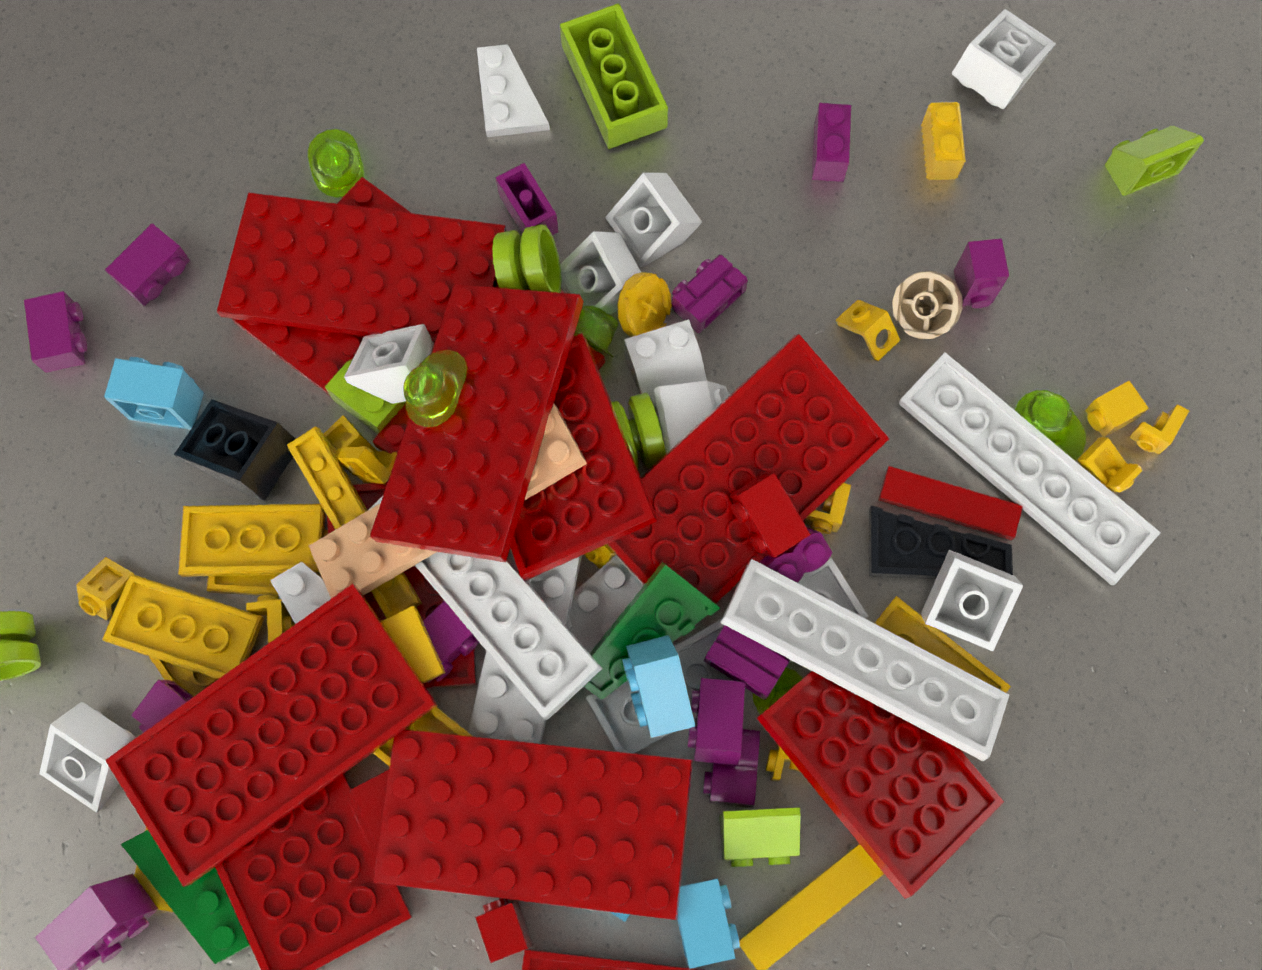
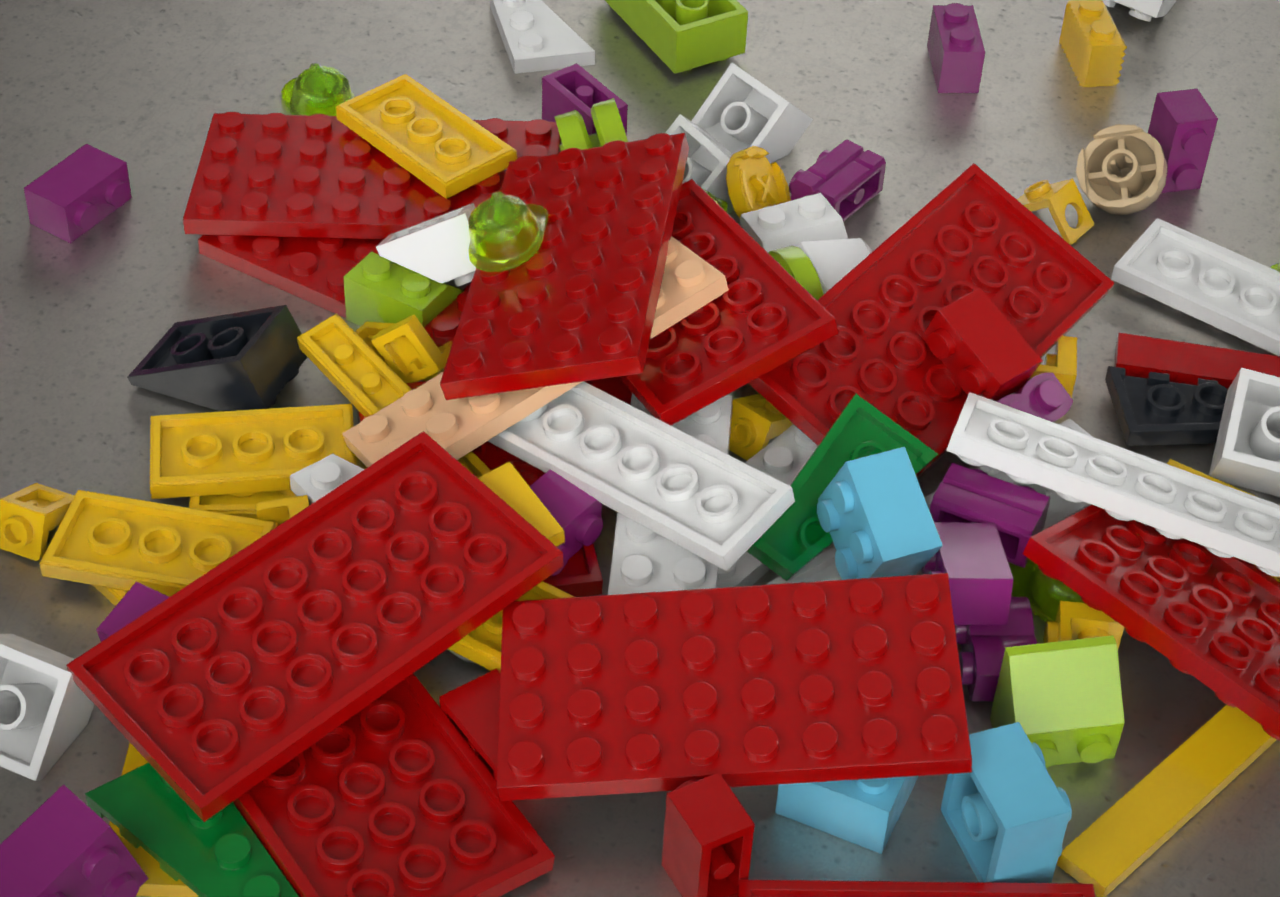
camera: 10 degrees left, 30 degrees down
medium azure brick [104,357,204,430] -> none
none -> yellow tile [336,74,517,199]

